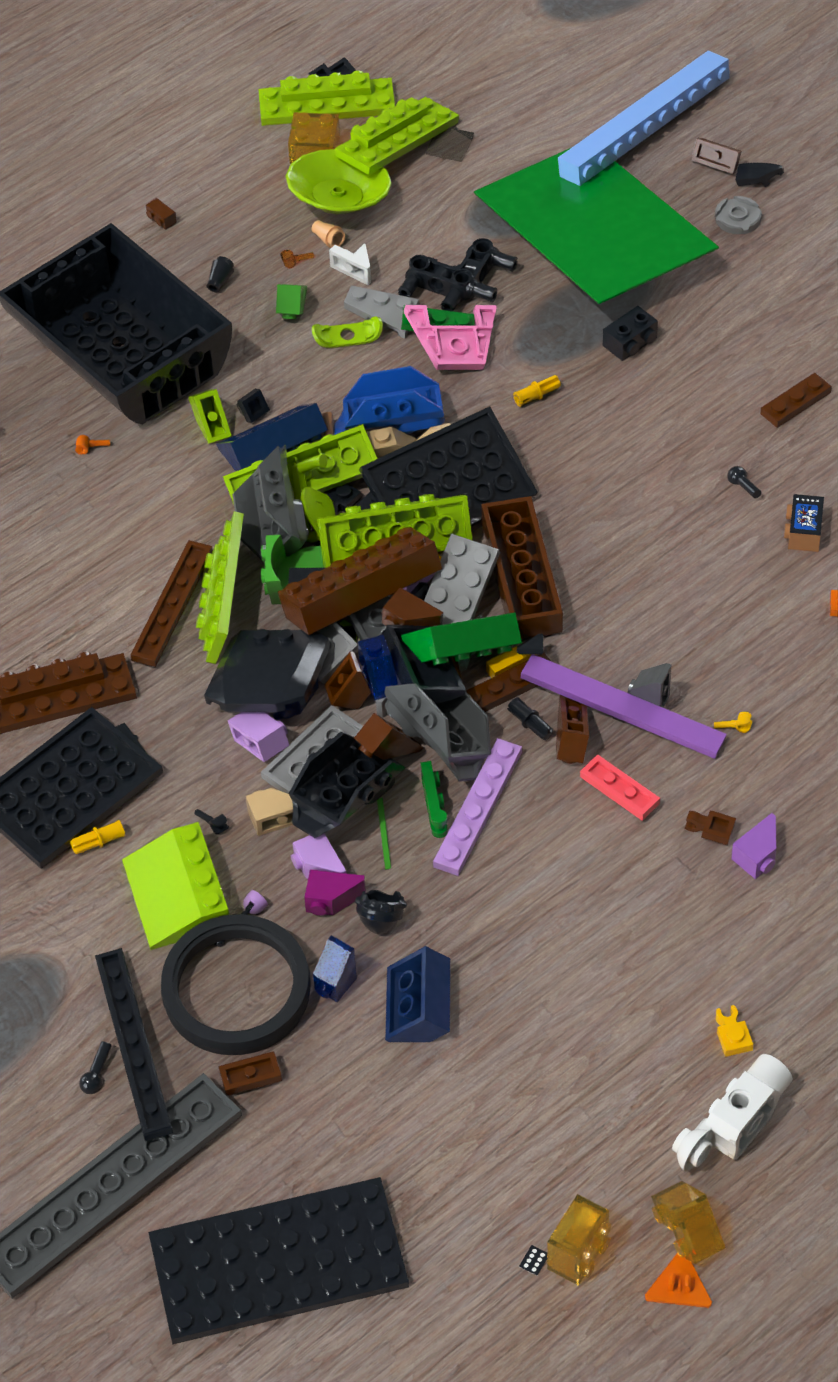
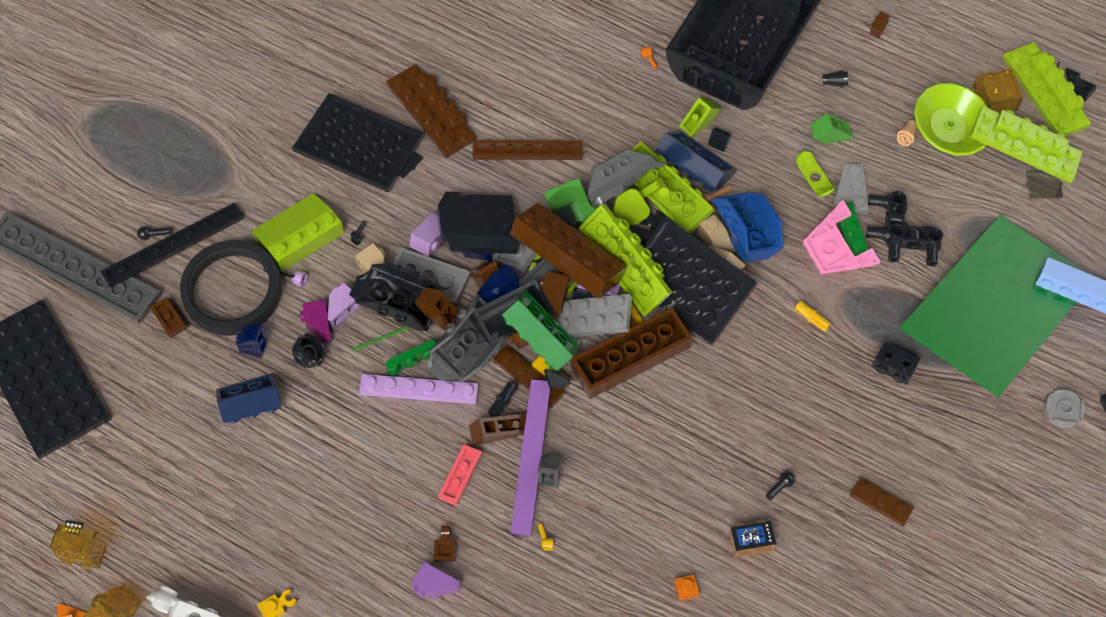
camera: 70 degrees right, 10 degrees up
yellow axle [70,820,125,854] -> none
lime plate [196,511,244,664] -> none
clear orange hand [280,250,314,268] -> none
white slope [329,244,371,285] -> none

